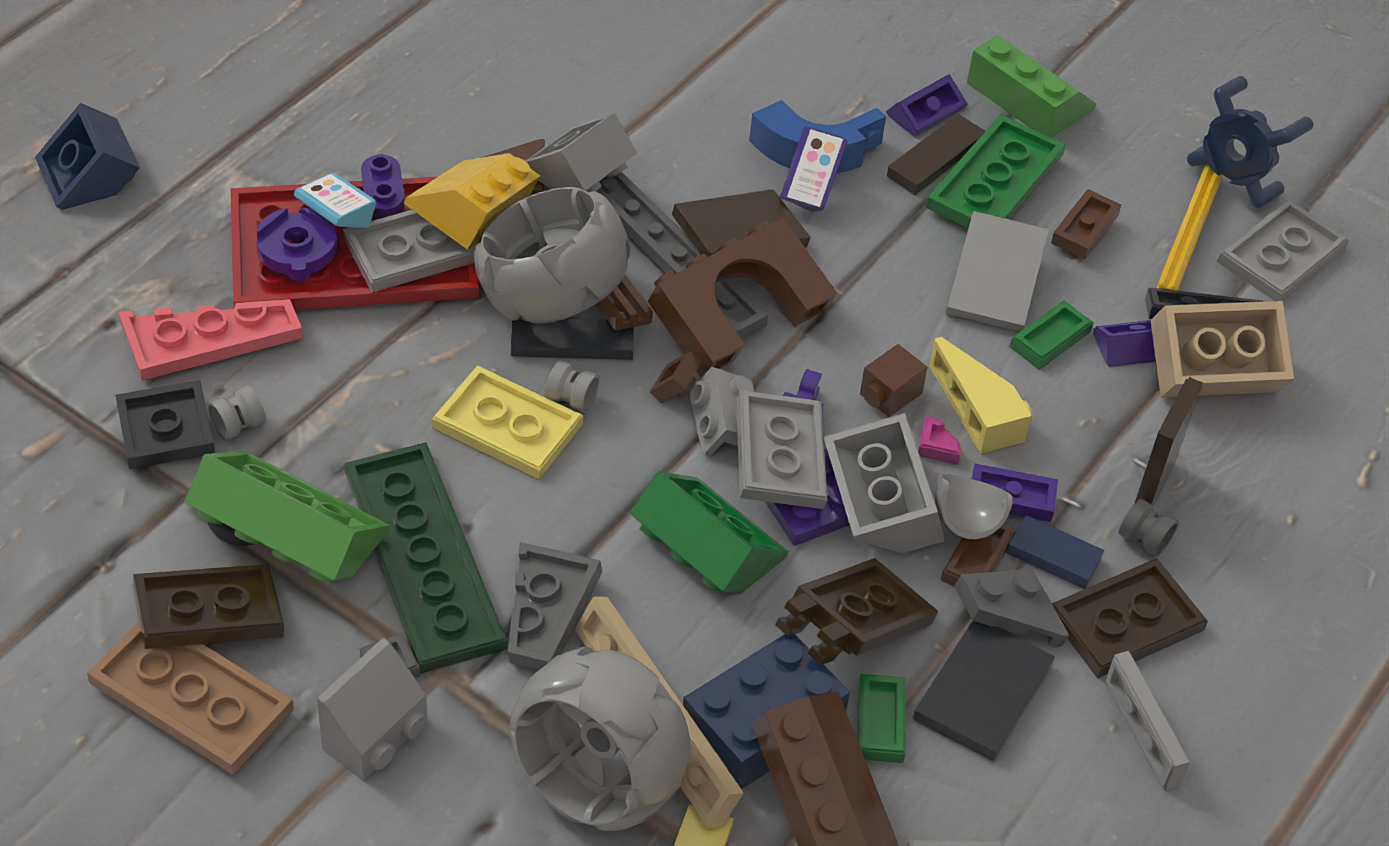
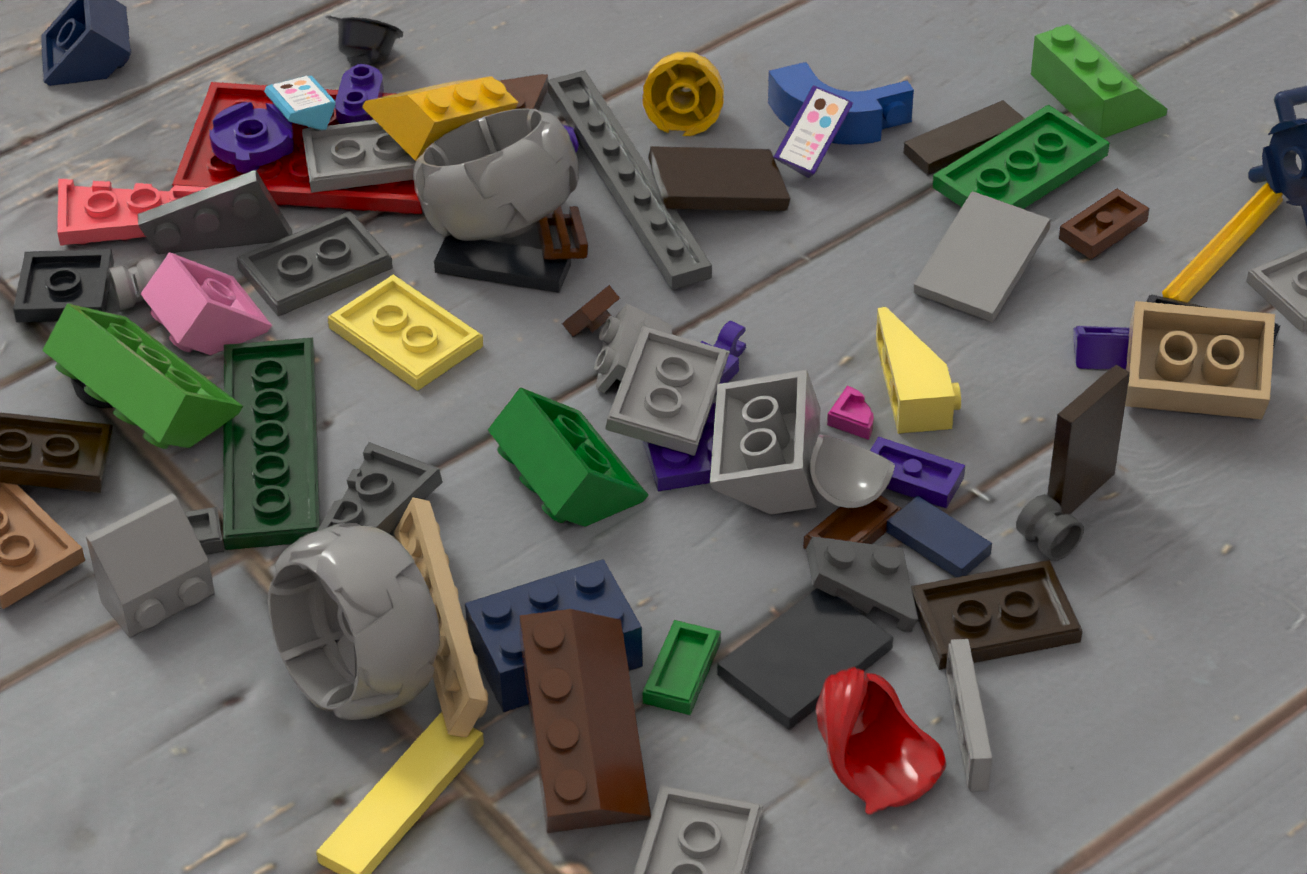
camera: 20 degrees right, 5 degrees down
light grey slope [526,113,637,192] -> none
light grey wheel [545,360,600,413] -> none
reddish brown arch [647,218,838,378] -> none
dark brown tile [775,558,939,665] -> none
reddish brown brick [860,344,928,417] -> none
dark purple slope [886,74,968,136] -> none
green tile [1010,300,1094,370] -> none
none -> dark grey wing [138,170,292,254]
none -> bright pink slope [141,252,272,355]
none -> dark grey tile [237,211,393,316]
none -> black piece [325,15,403,66]
none -> yellow cylinder [643,52,724,136]
none -> red piece [816,667,947,815]

